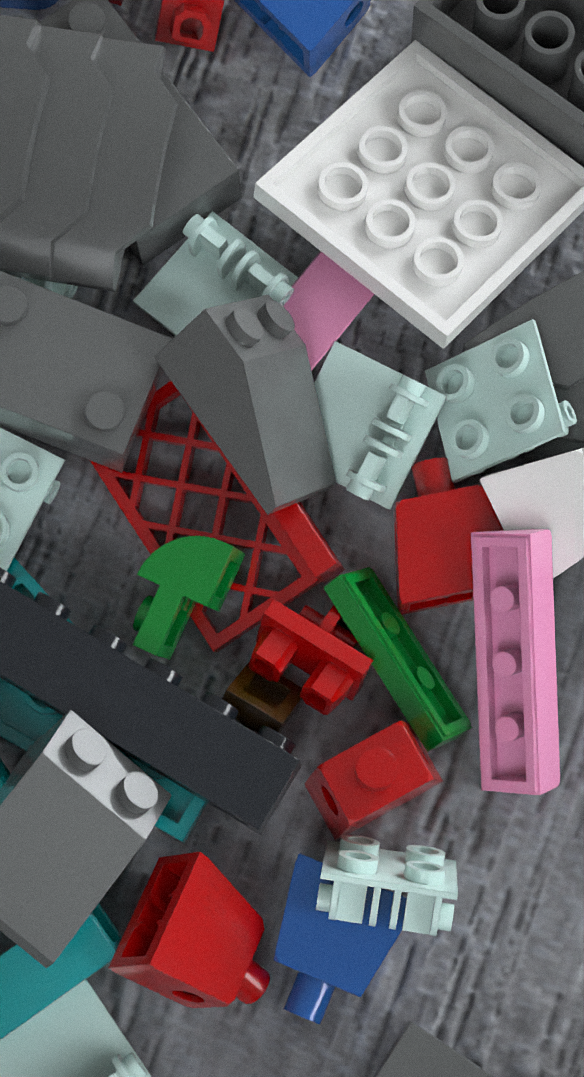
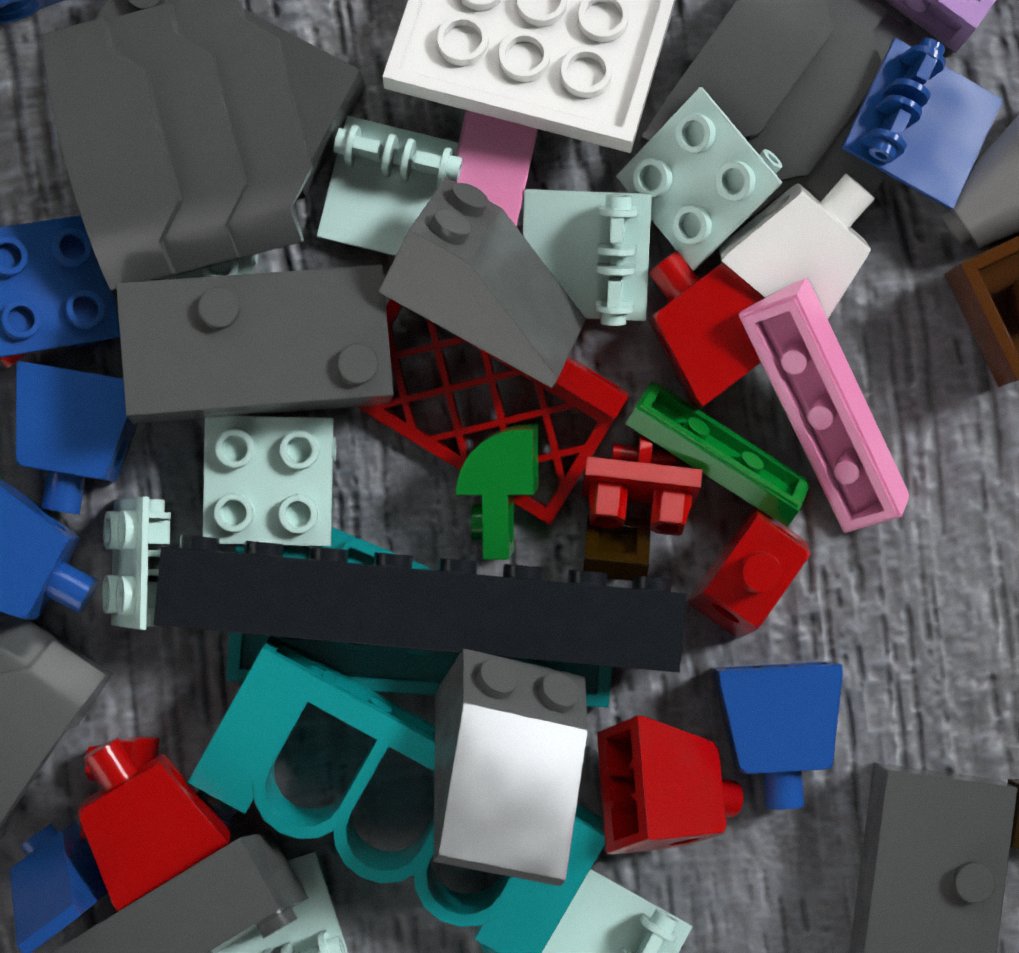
camera: 30 degrees left, 10 degrees up
light aqua hinge [316,835,458,936] -> none

